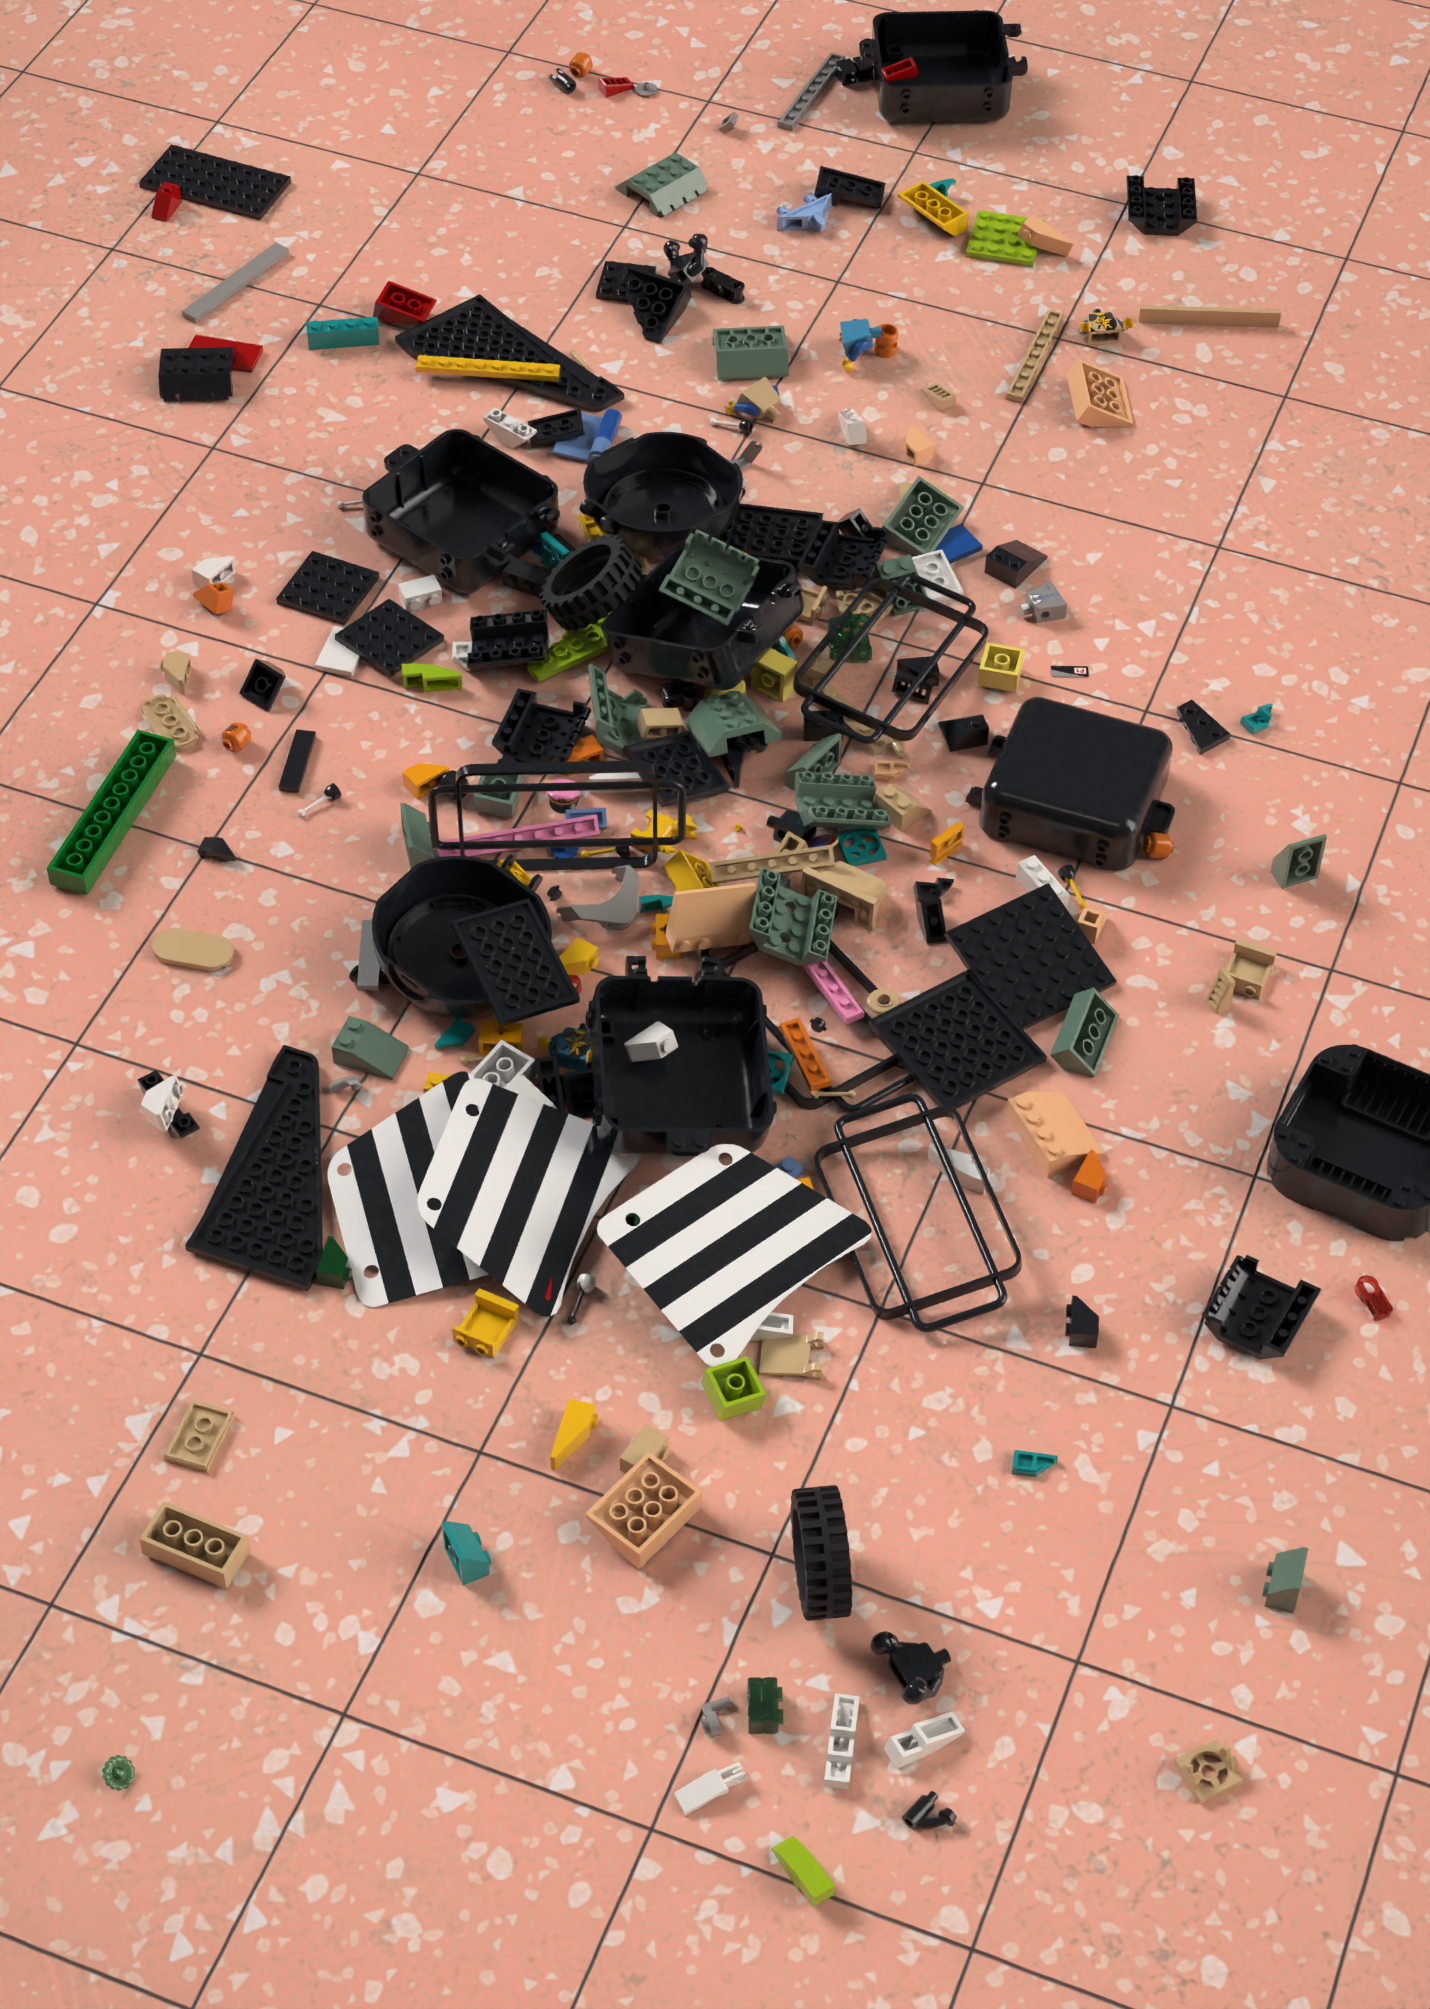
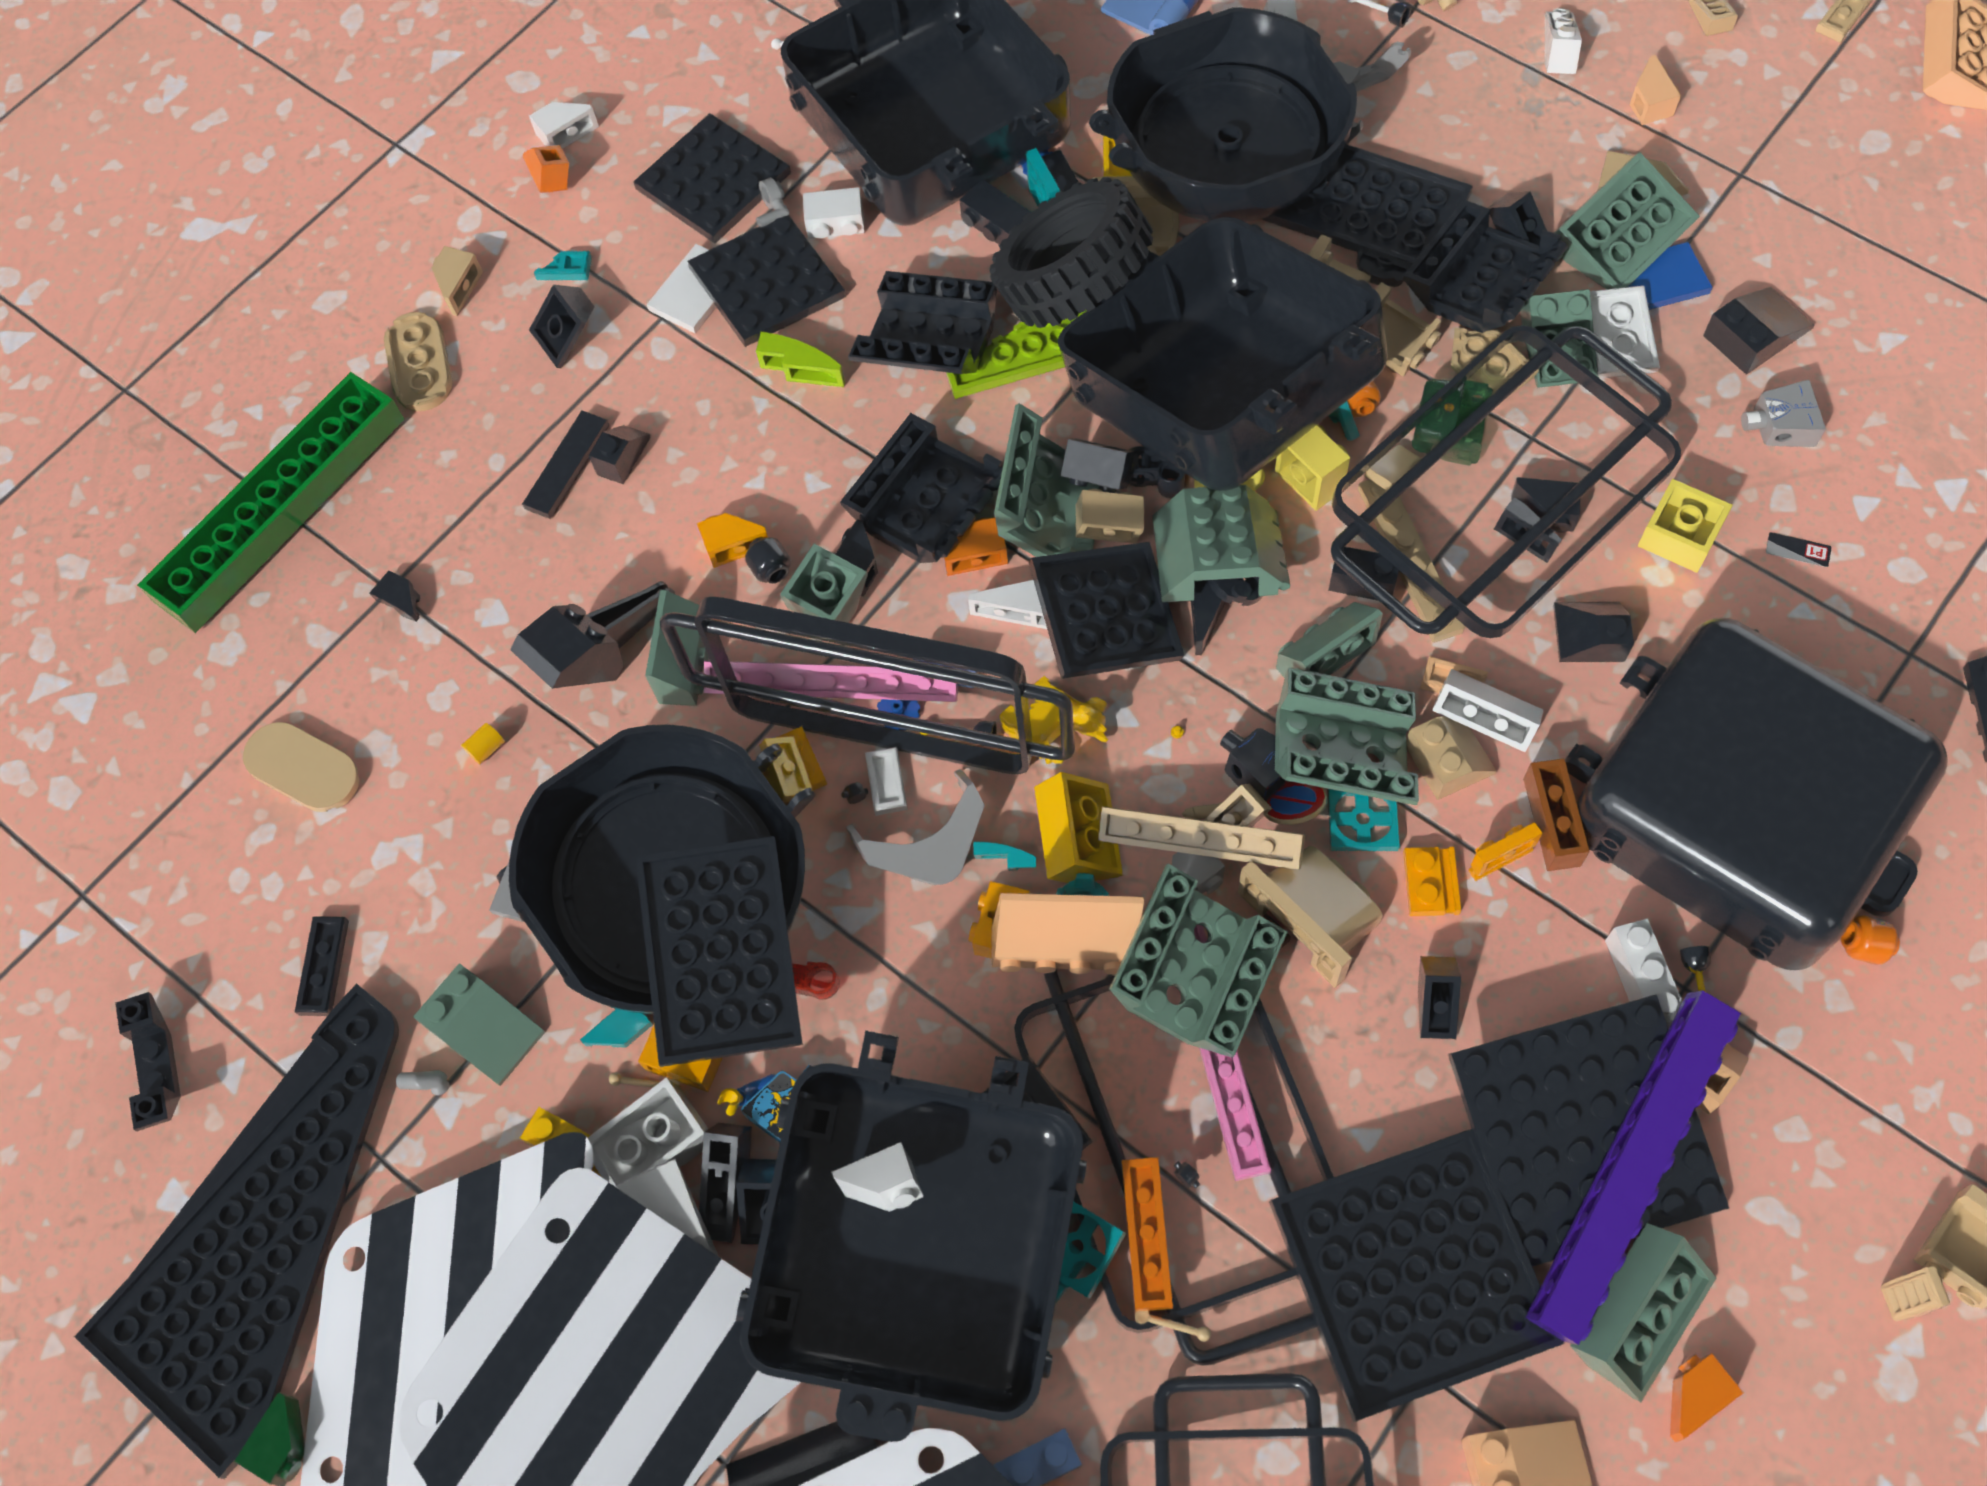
camera: 25 degrees right, 15 degrees up
white slope [141,1075,184,1132] -> none
orange head [221,722,251,752] -> none
hinge [297,783,342,817] -> none
white slope [452,642,472,671] -> none
piece [546,779,581,813] -> none
yellow slope [559,937,599,977] -> none
sand green slope [658,529,760,626] -> none
tan piece [867,989,900,1015] -> none
tan piece [888,736,905,759] -> none
black slope [913,878,954,901] -> none
none -> black tile [294,916,349,1016]
none -> yellow piece [461,722,505,765]
none -> black slope [510,581,675,689]
none -> teal tile [534,251,592,280]
none -> black slope [588,425,651,484]
none -> light grey plate [756,177,789,227]
none -> white tile [865,747,908,816]
none -> brick [1061,438,1135,493]
none -> light orange plate [1403,847,1461,916]
none -> white brick [1432,669,1543,752]
none -> dark orange brick [1523,758,1590,871]
none -> dark purple brick [1526,990,1741,1345]
none -> orange slope [1670,1353,1744,1442]

